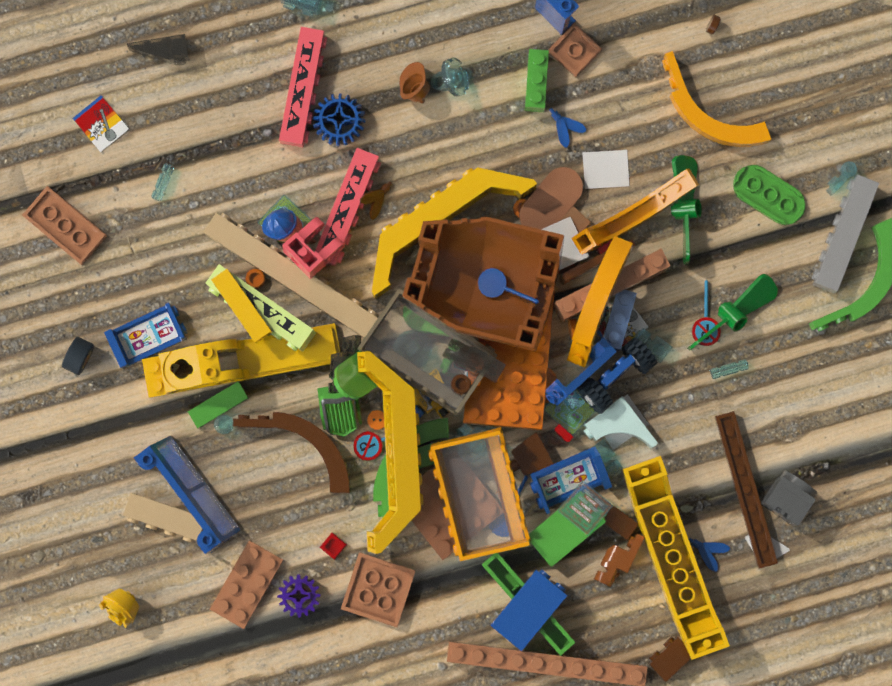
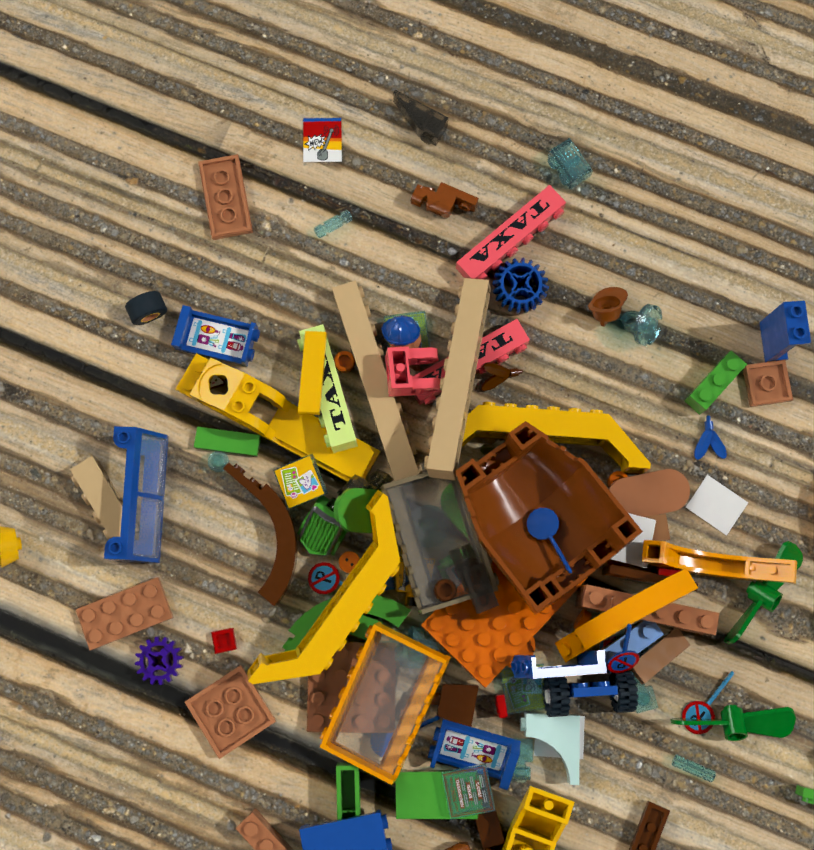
camera: 40 degrees right, 5 degrees down
none -> tile [273,454,328,510]
none -> dark orange plate [411,182,479,218]
none -> tan brick [424,278,491,480]
none -> piece [607,624,639,673]
none -> medium nougat tile [630,628,690,684]

